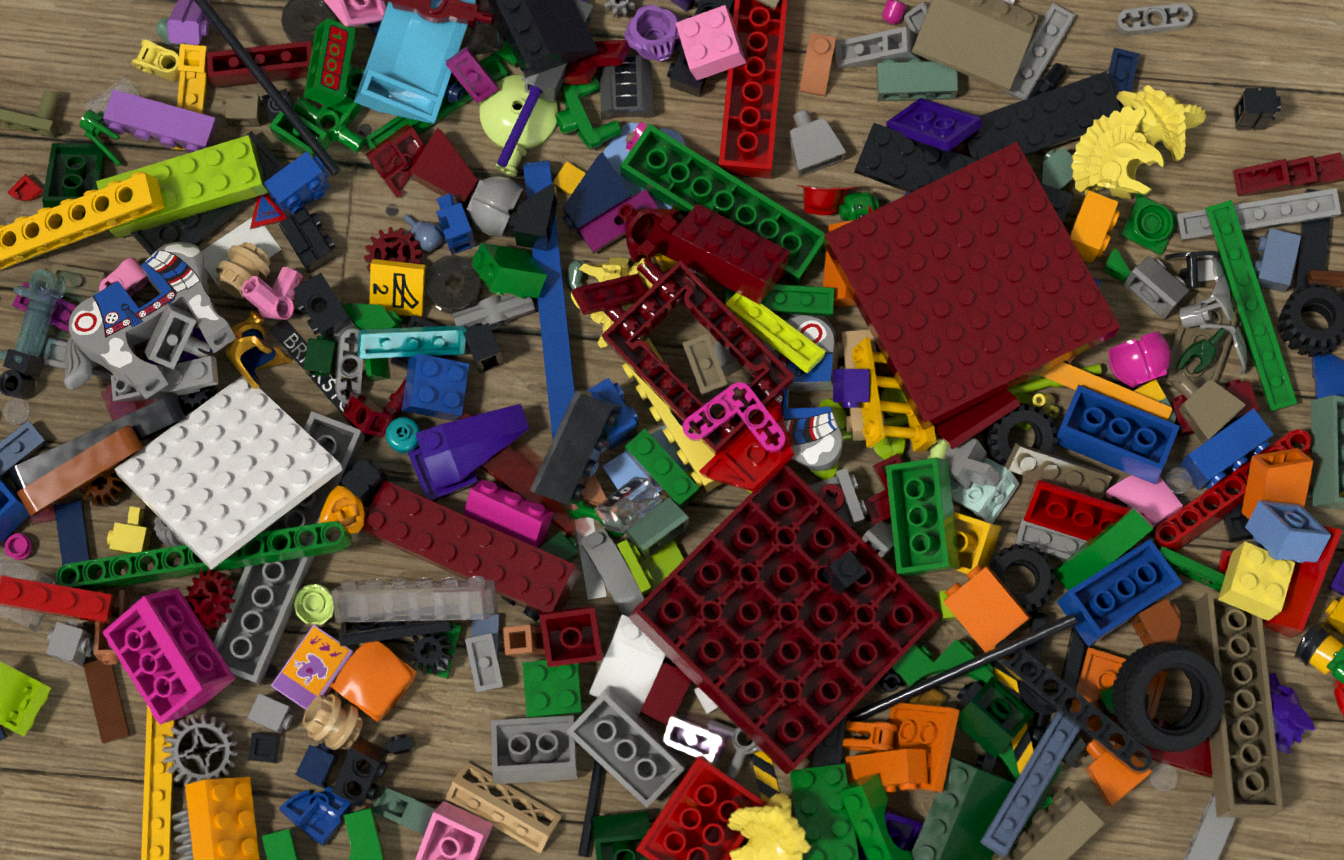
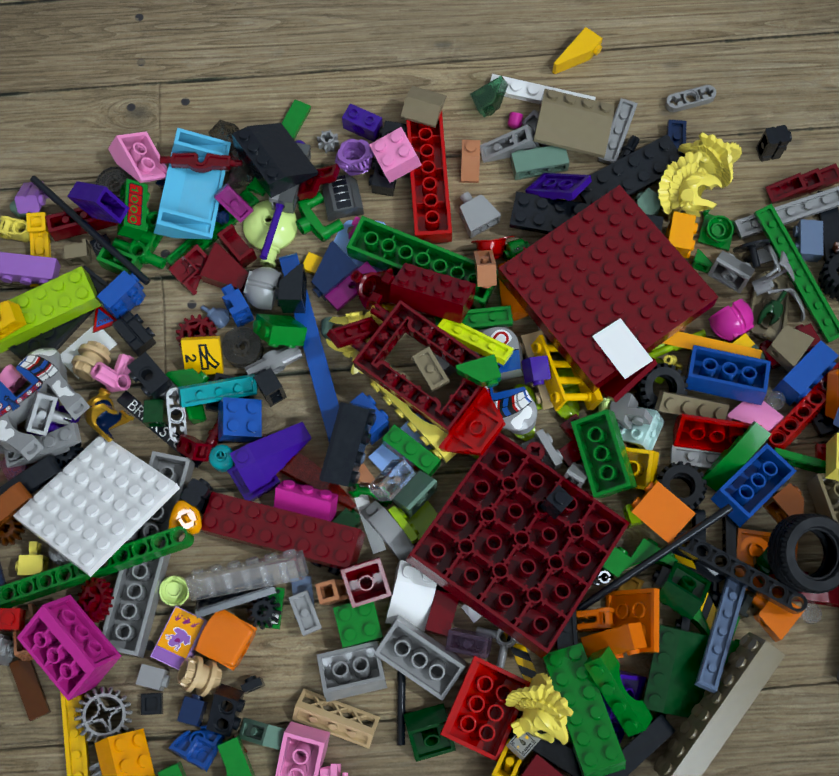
camera: 10 degrees left, 5 degrees down
dark pink beam [683,382,785,452] -> none
none -> dark purple brick [67,181,130,224]
none -> dark red panel [217,224,257,268]
none -> green slope [456,354,501,388]
none -> nougat slope [474,250,497,288]
none -> white sticker [592,318,653,379]

